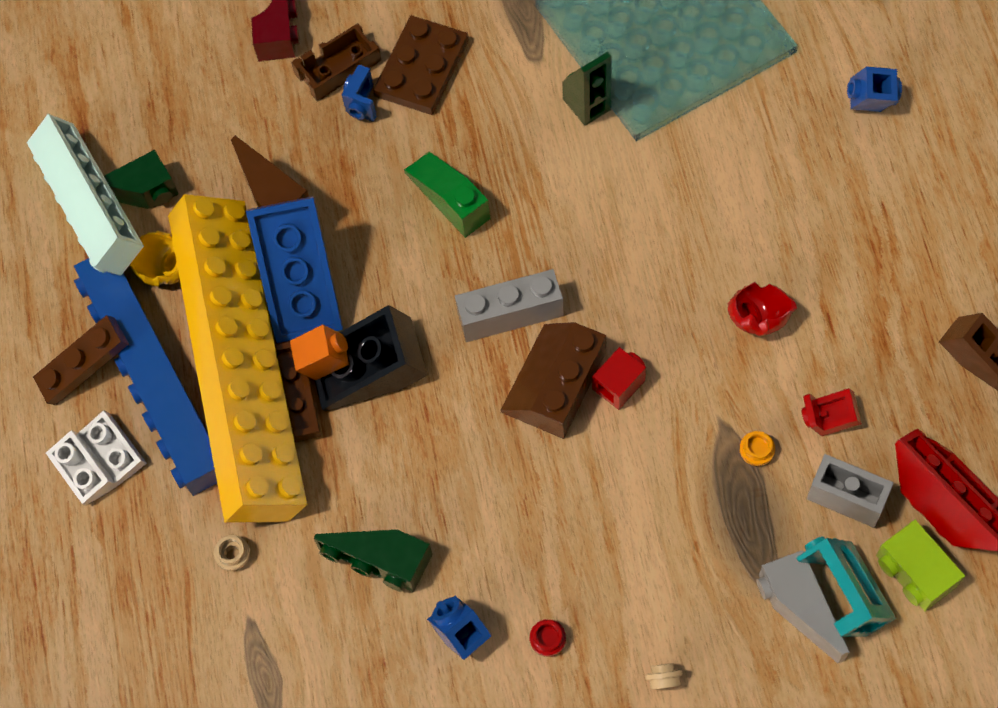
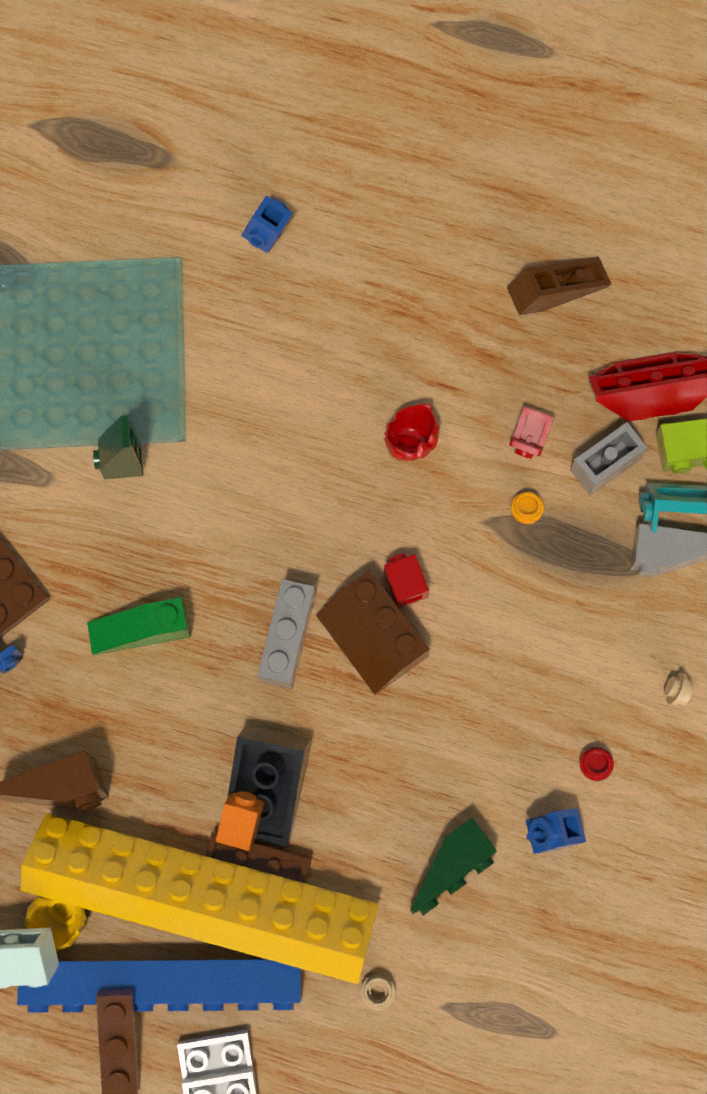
camera: 65 degrees left, 10 degrees up
blue plate [246,196,343,343] -> none

